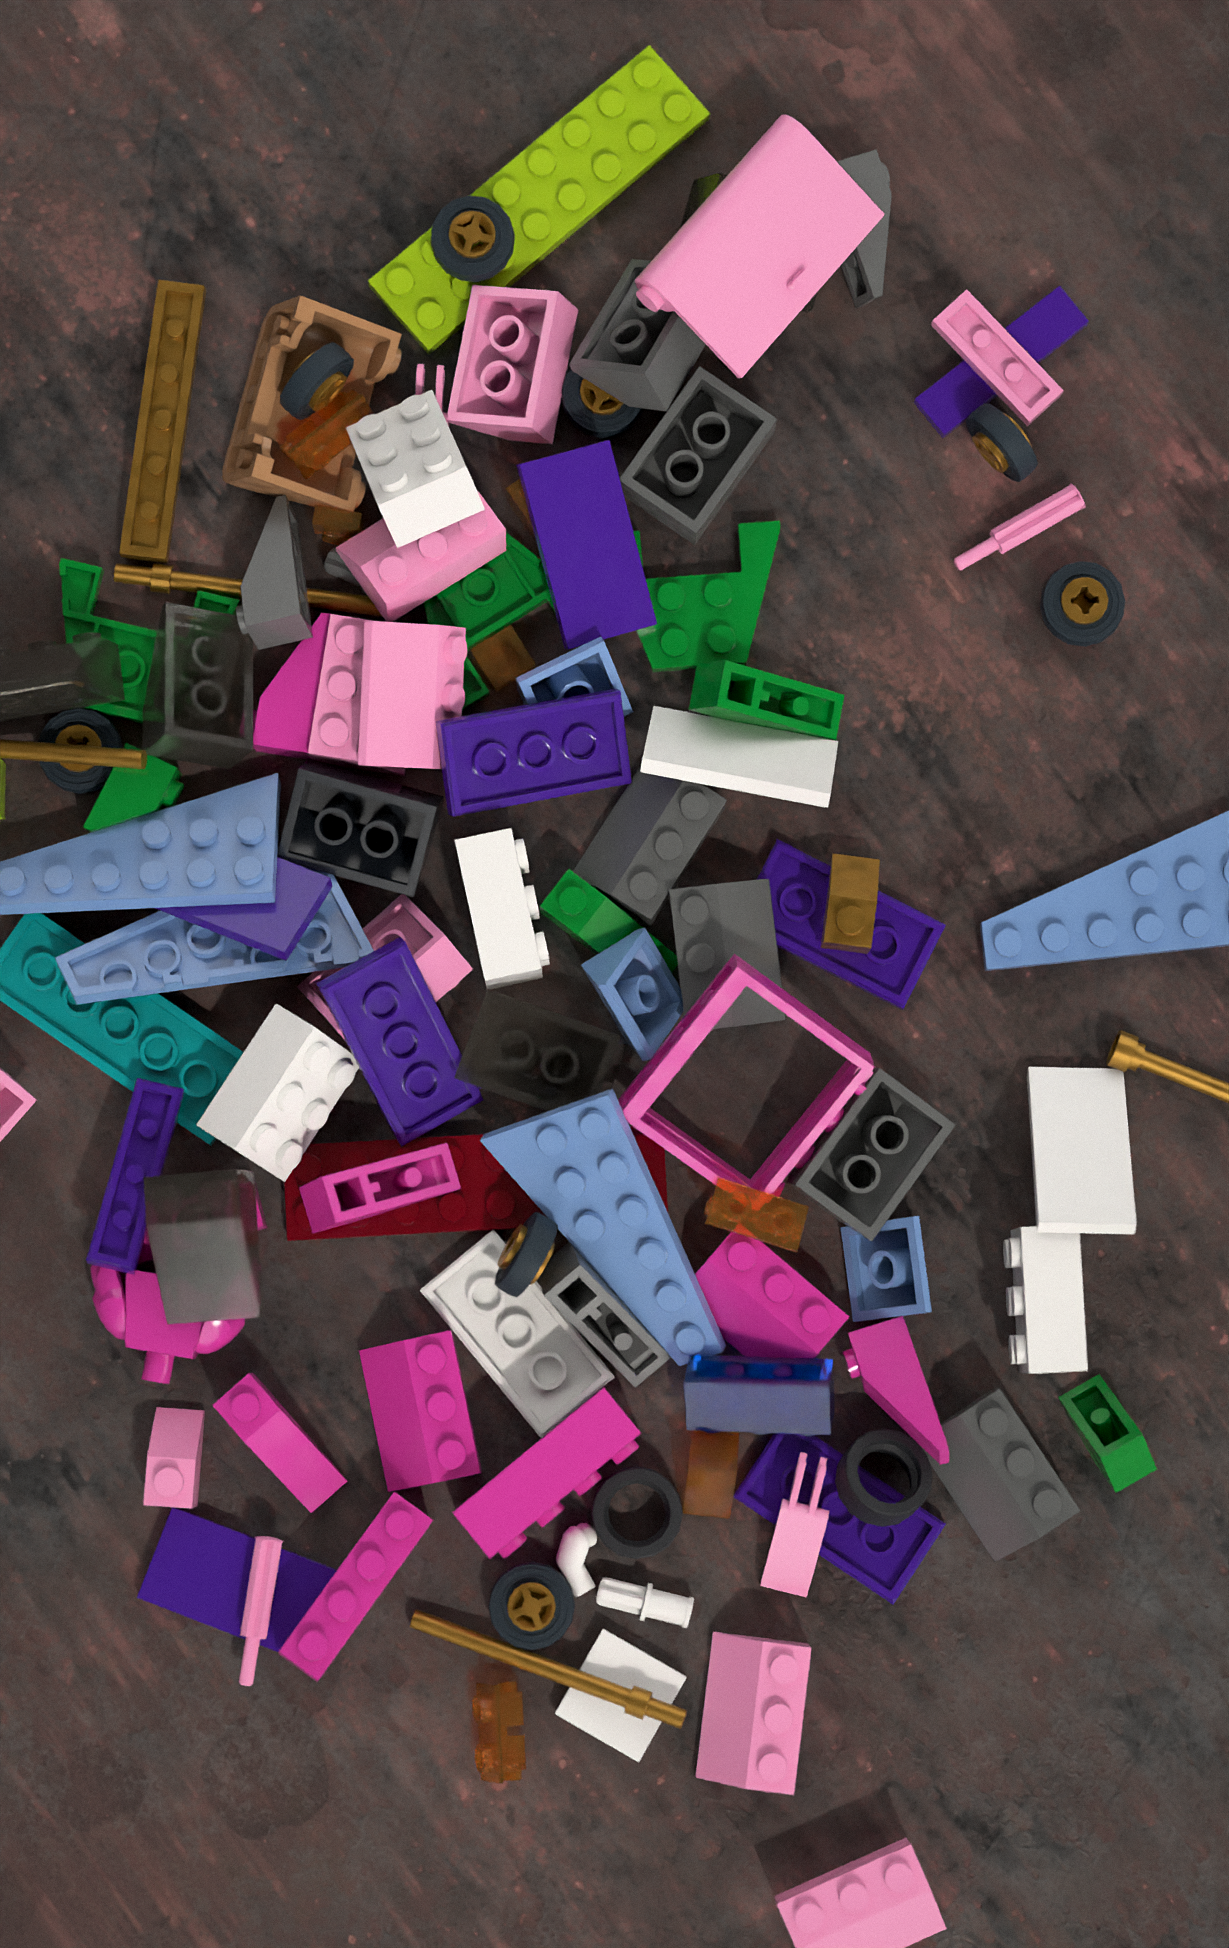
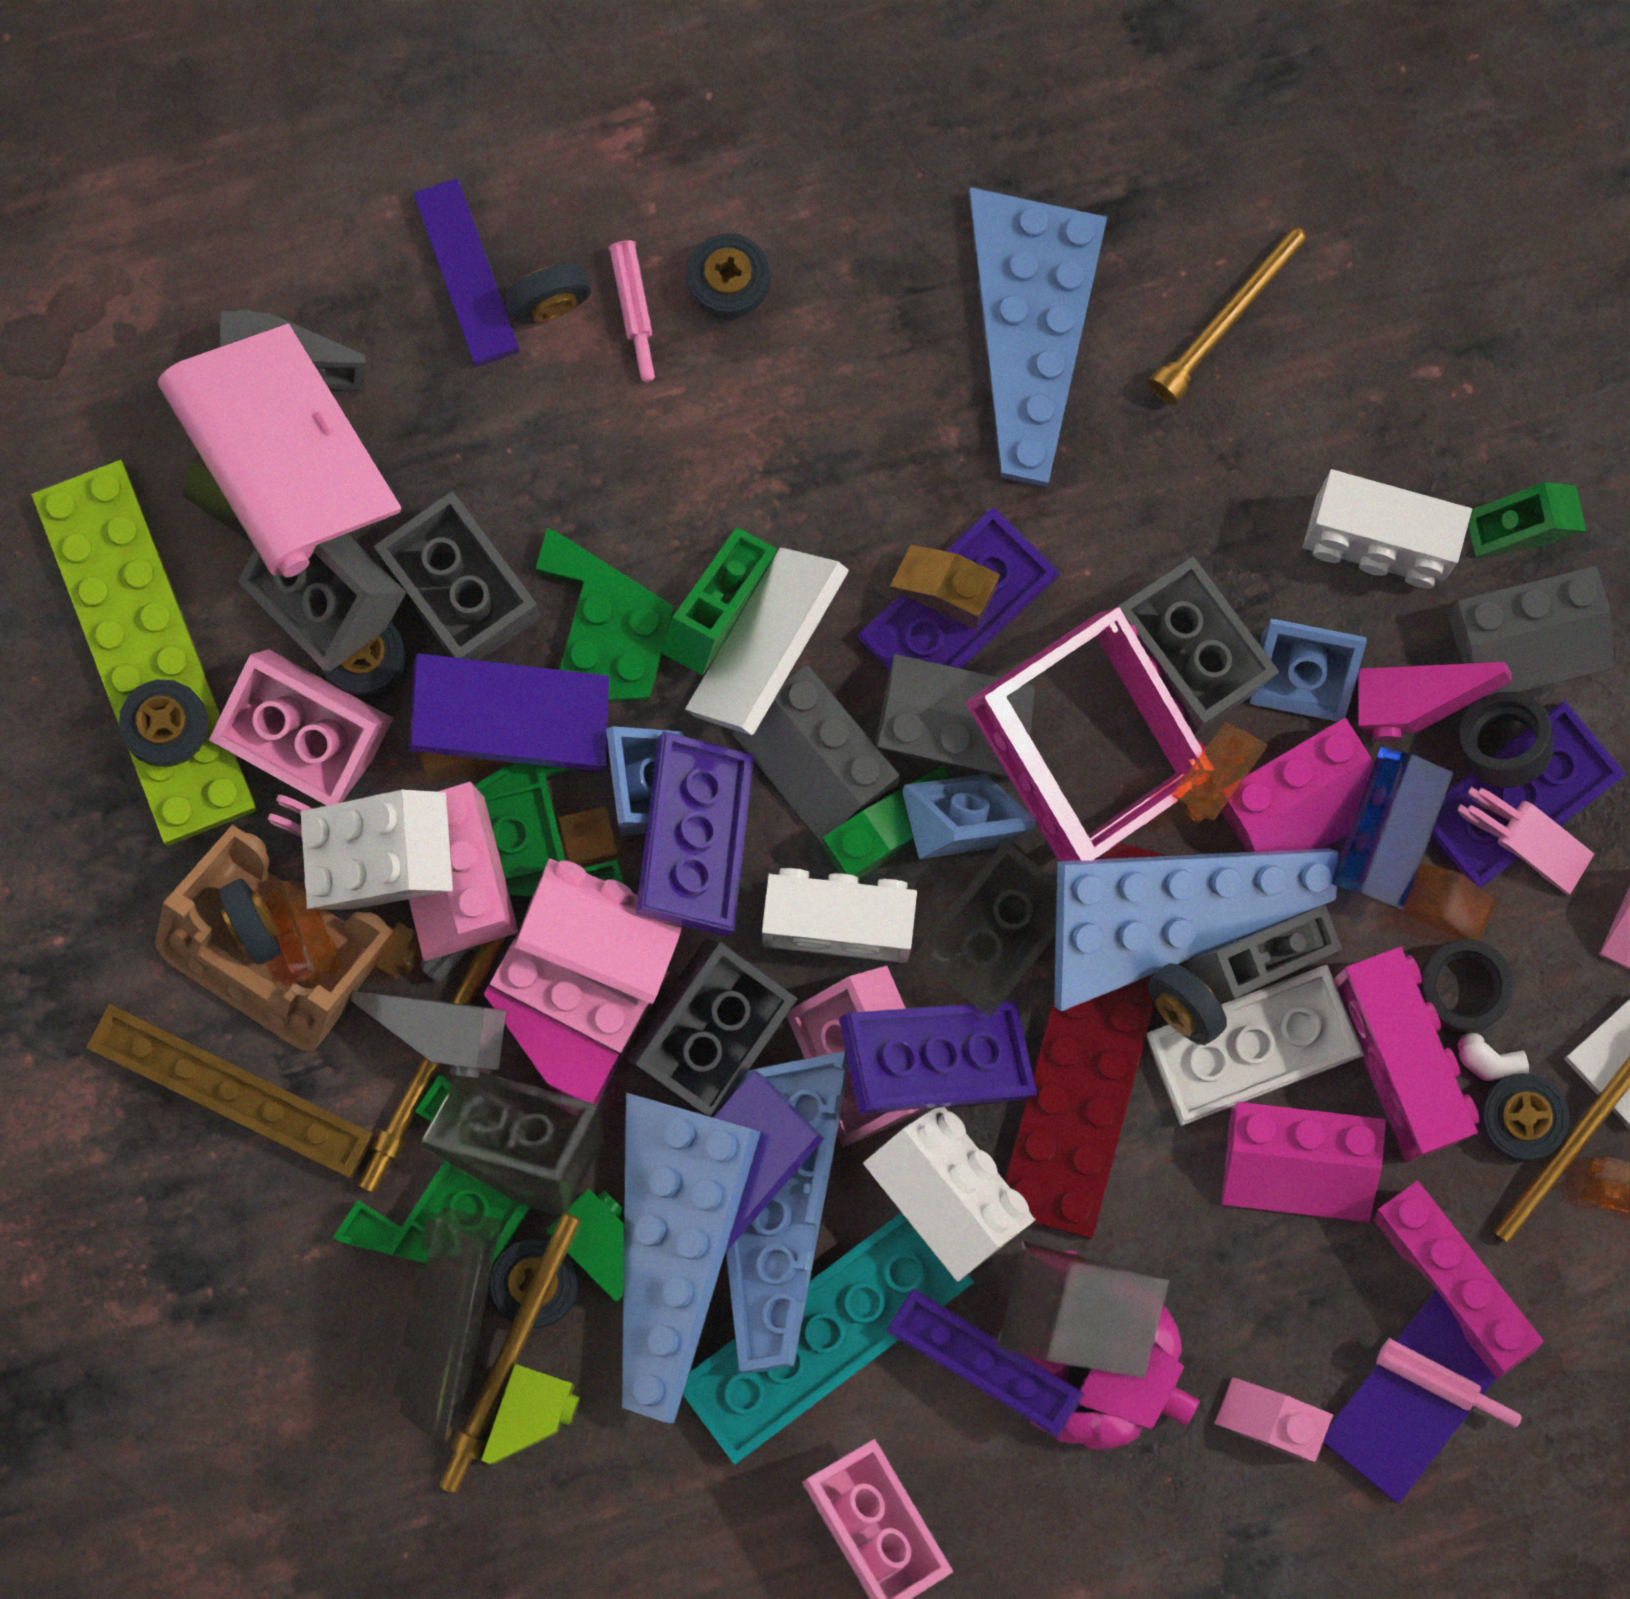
camera: 70 degrees left, 5 degrees down
dark pink slope [212,1373,347,1513] -> none
dark pink slope [299,1143,461,1233] -> none
white axle [596,1577,694,1628] -> none
bright pink plate [931,290,1064,426] -> none
white tile [1027,1067,1136,1234] -> none

